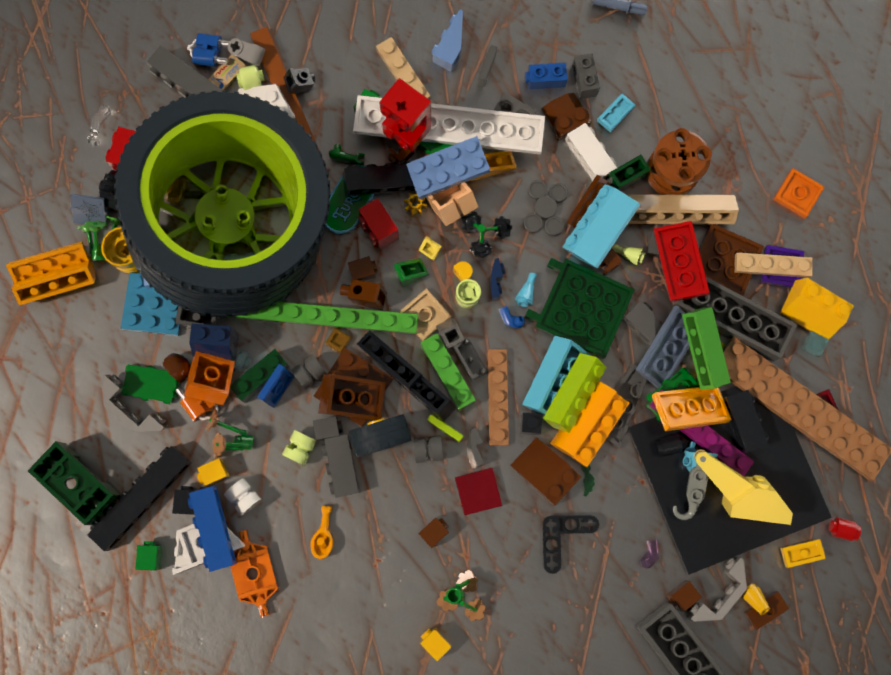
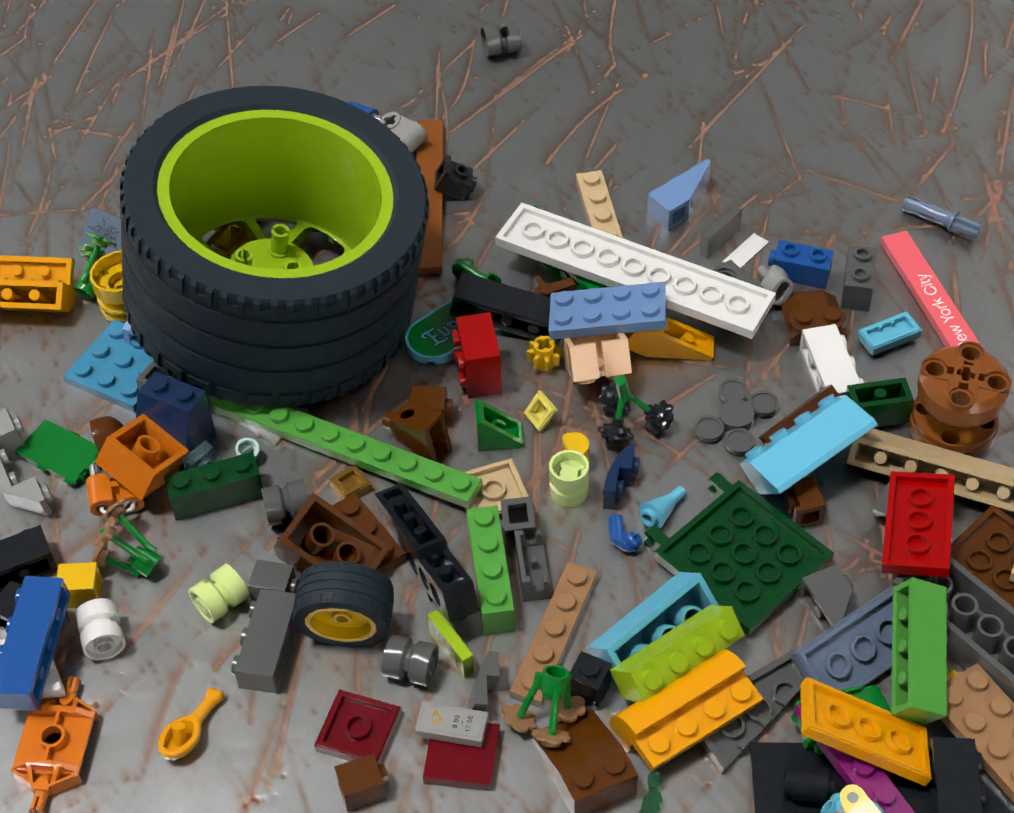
camera: 30 degrees right, 30 degrees down
blue tile [257,364,294,408] -> none
red plate [379,78,431,152] -> none
yellowish green cone [612,244,646,266] -> none
none -> light aqua hinge [235,438,259,459]
none -> dark red tile [314,689,402,766]
none -> light grey tile [415,701,489,748]
none -> plant [501,665,586,748]
none -> white sticker [722,233,769,268]
none -> light grey piece [757,265,793,305]
none -> coral tile [880,231,980,347]

